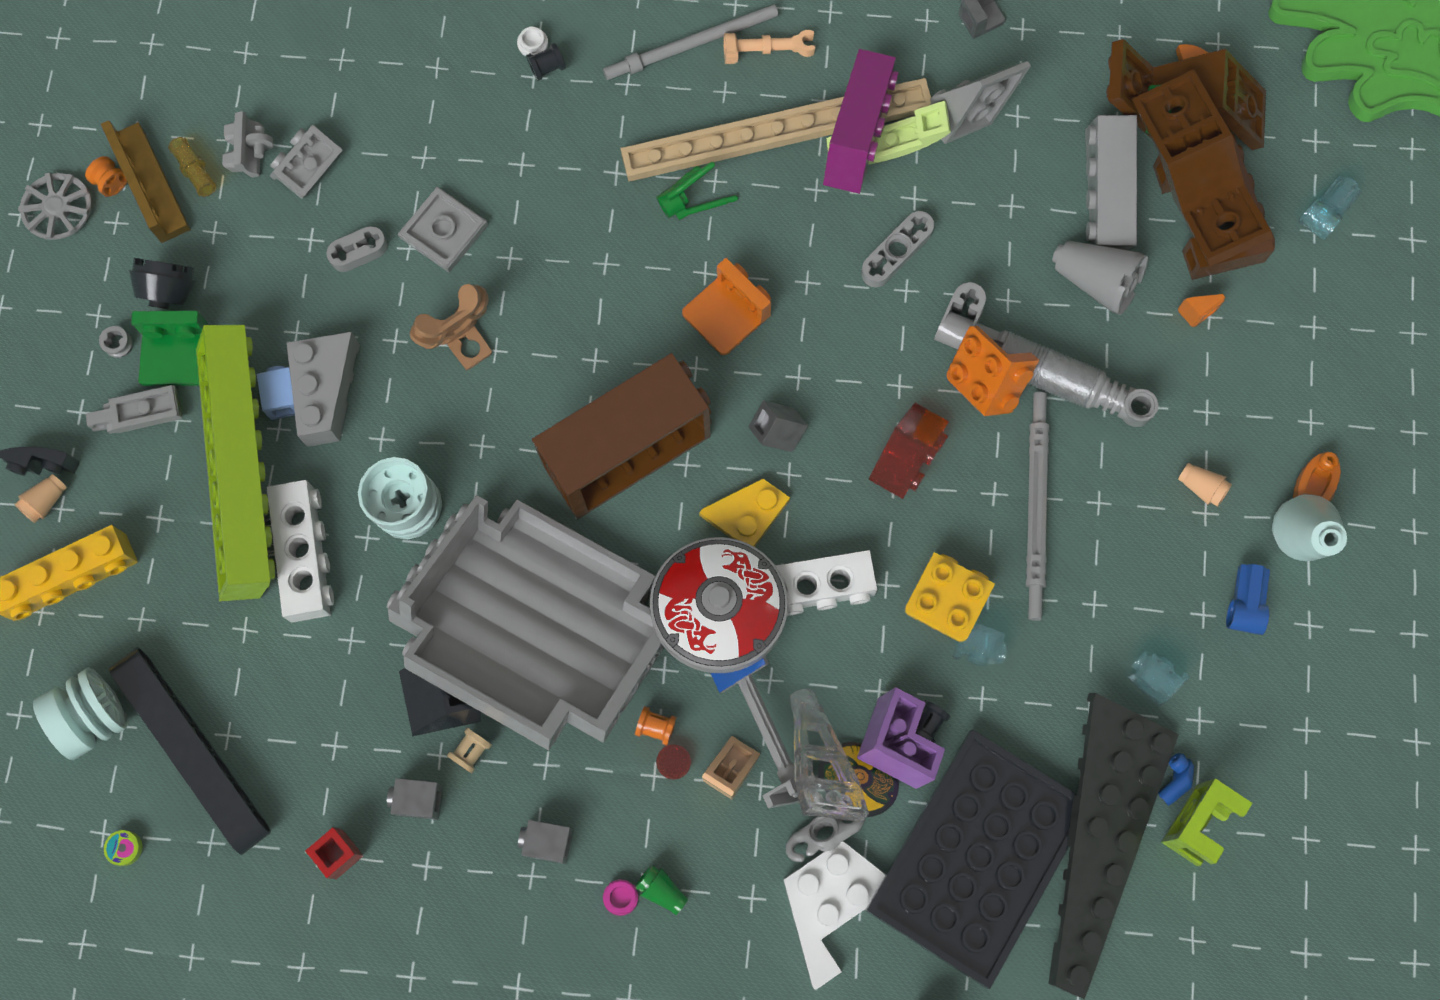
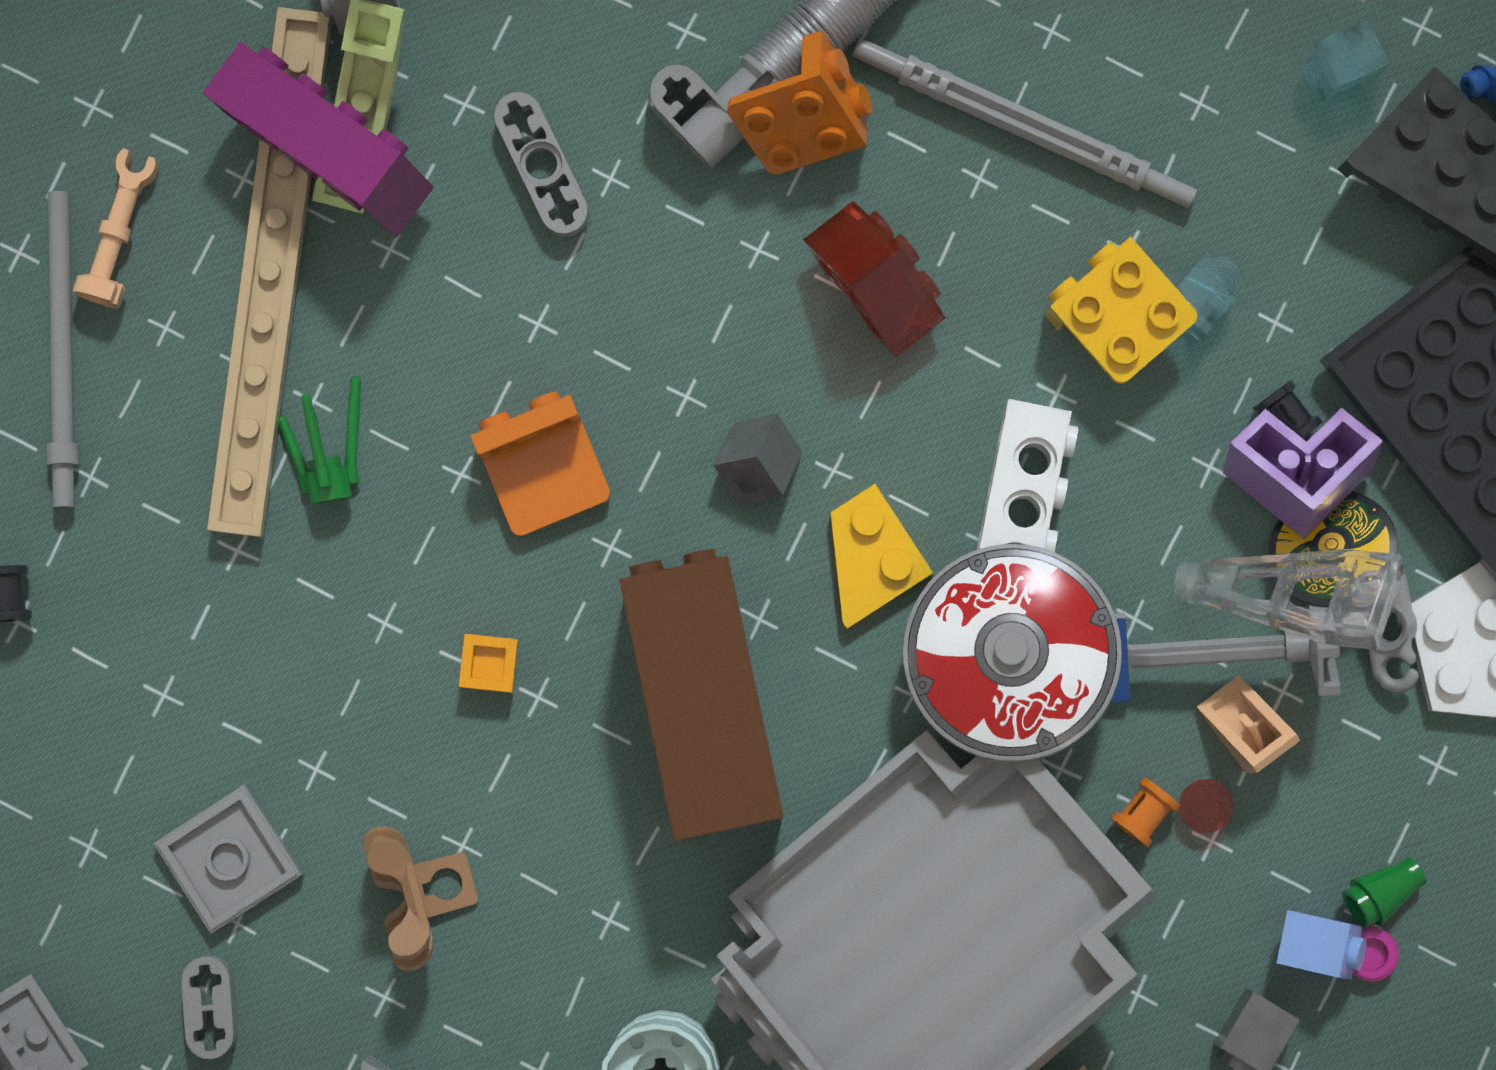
camera: 70 degrees left, 10 degrees up
none -> light orange plate [459,634,519,693]
none -> light blue brick [1276,910,1367,980]

